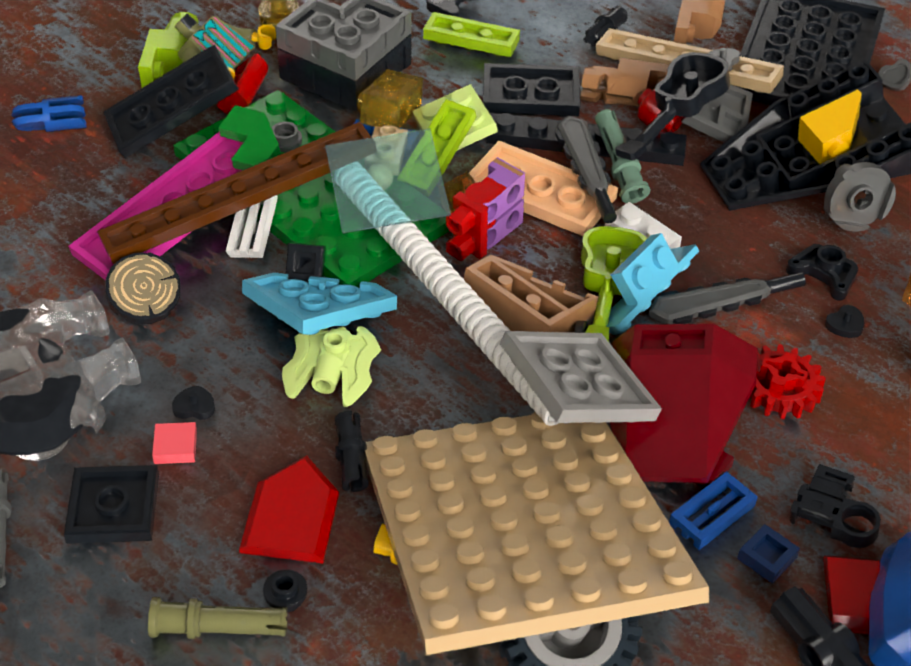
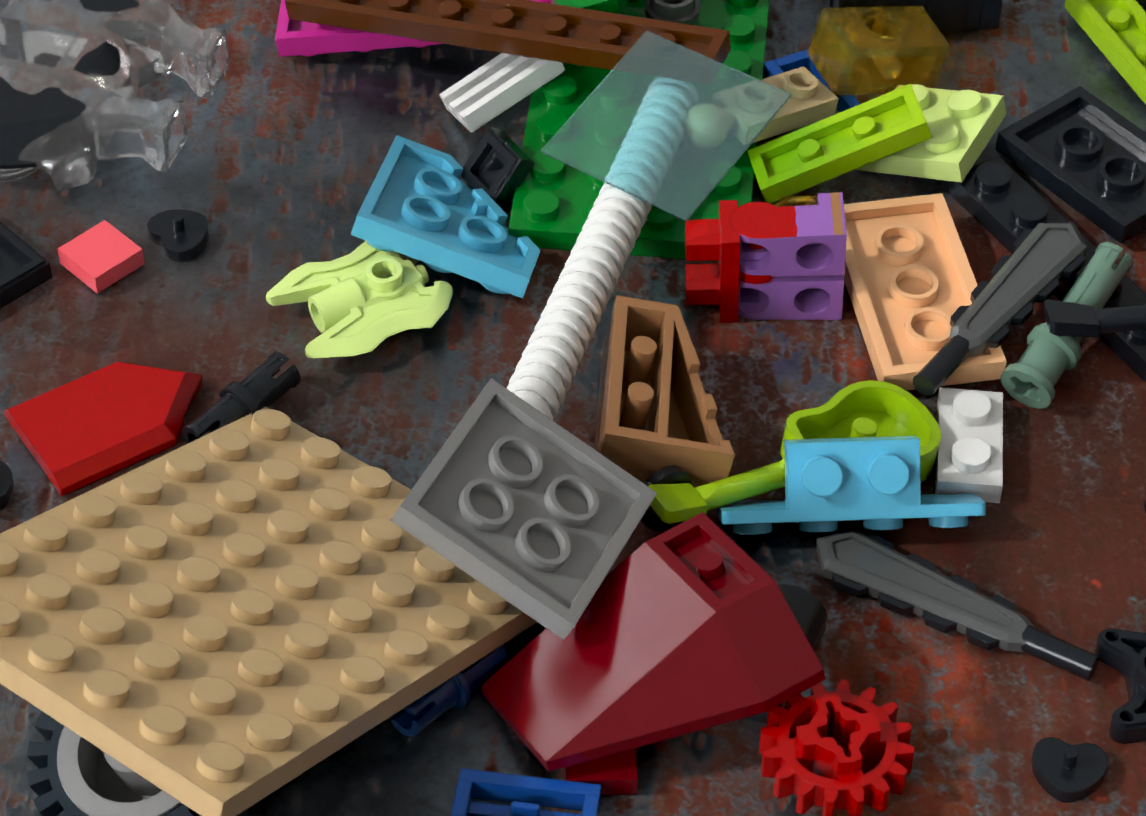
camera: 50 degrees right, 0 degrees up
tile [105,253,180,324] -> none

